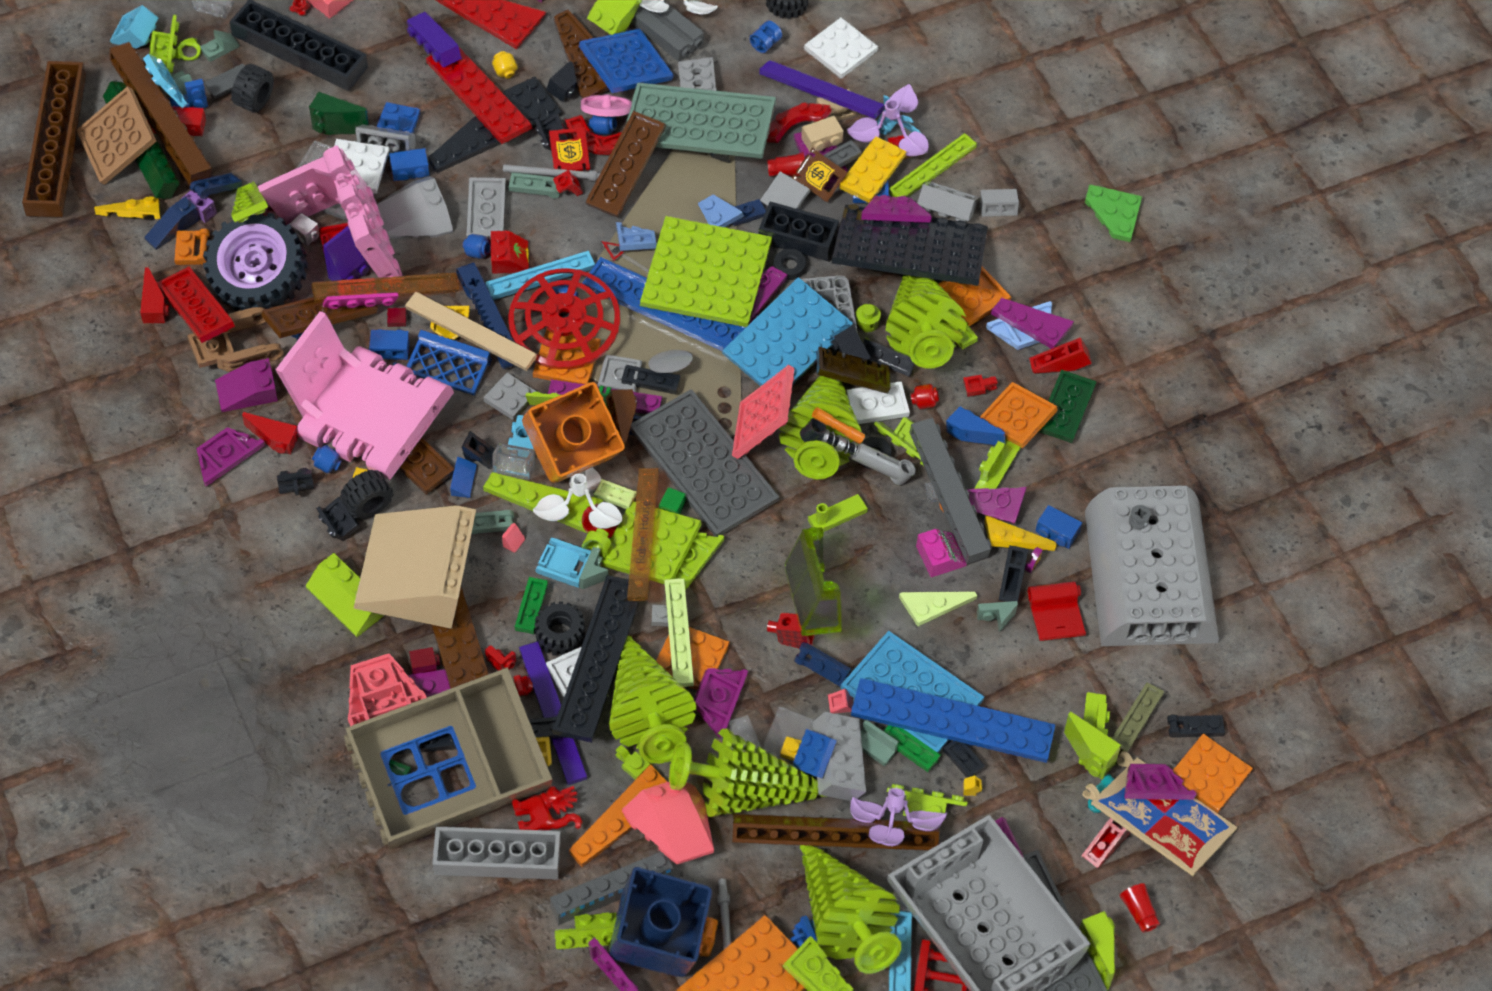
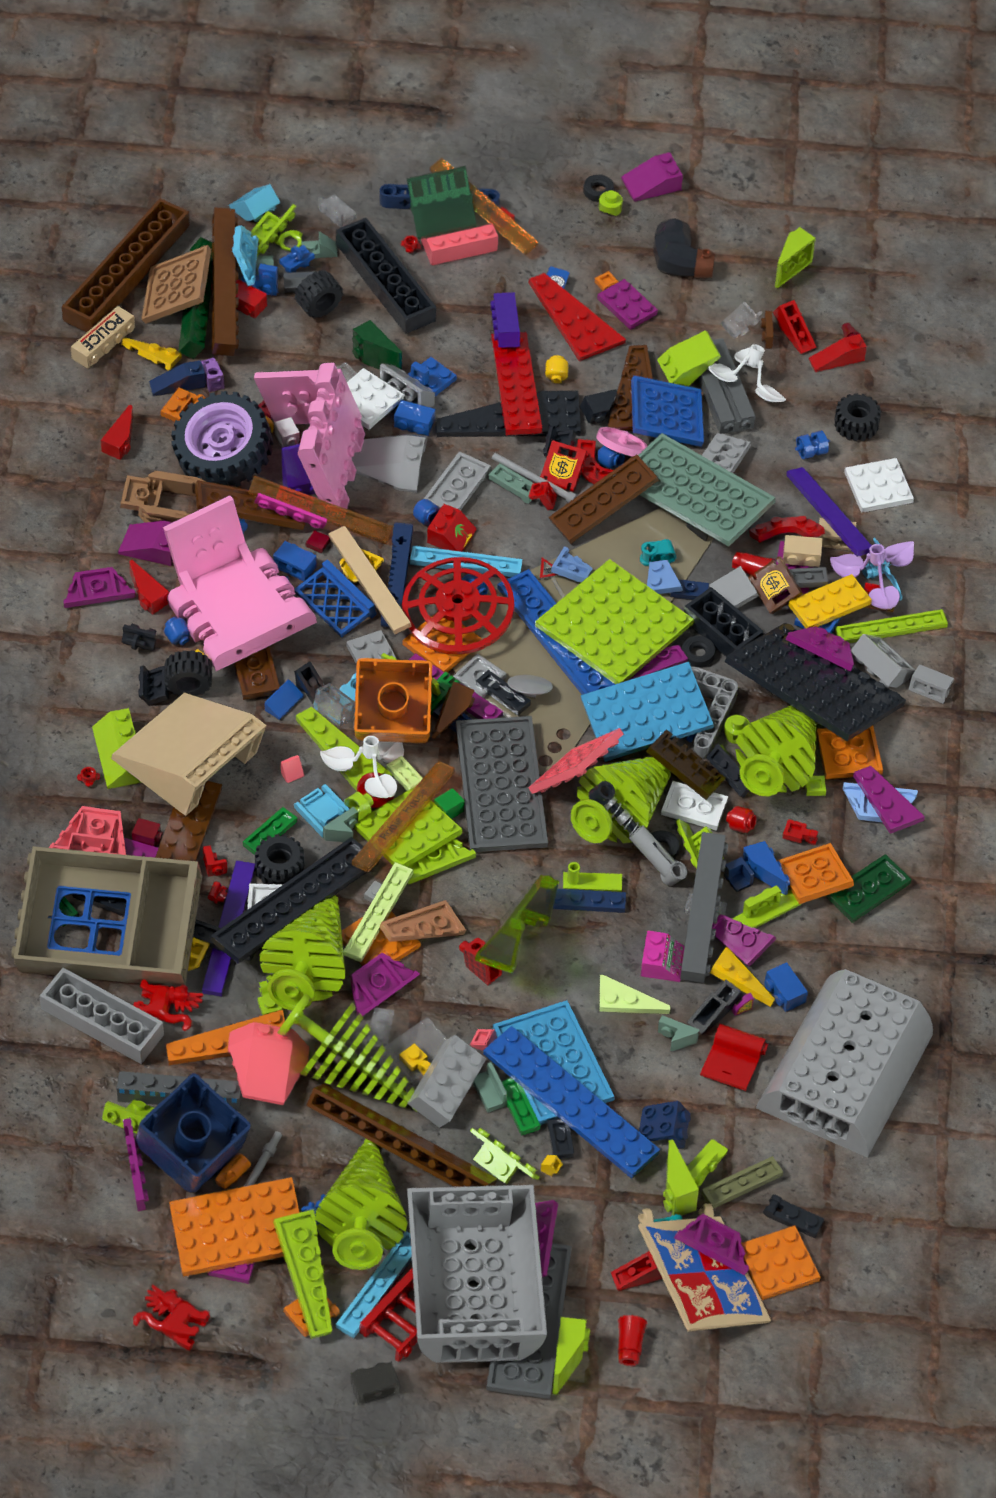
camera: 30 degrees right, 5 degrees down
red plate [157,266,235,344] -> none
dark blue plate [190,173,242,199] -> none
lime wing [231,181,268,223] -> none
sand green plate [471,510,514,534] -> none
blue plate [793,729,837,779] -> none
dark blue plate [794,642,851,687] -> none
orange piece [812,407,865,444] -> none
black slope [830,324,871,360] -> none
lavender plant [850,788,946,846] -> none
red slope [1029,337,1092,373] -> none
dark grey wheel [1129,505,1150,530] -> none
none -> tan brick [71,306,135,369]
none -> red plate [77,767,100,787]
none -> blue hips [279,245,315,273]
none -> nougat wing [379,900,466,942]
none -> dark blue plate [546,888,626,913]
none -> dark blue bracket [639,1100,691,1149]
none -> teal piece [640,539,677,566]
none -> dark blue panel [724,857,754,892]

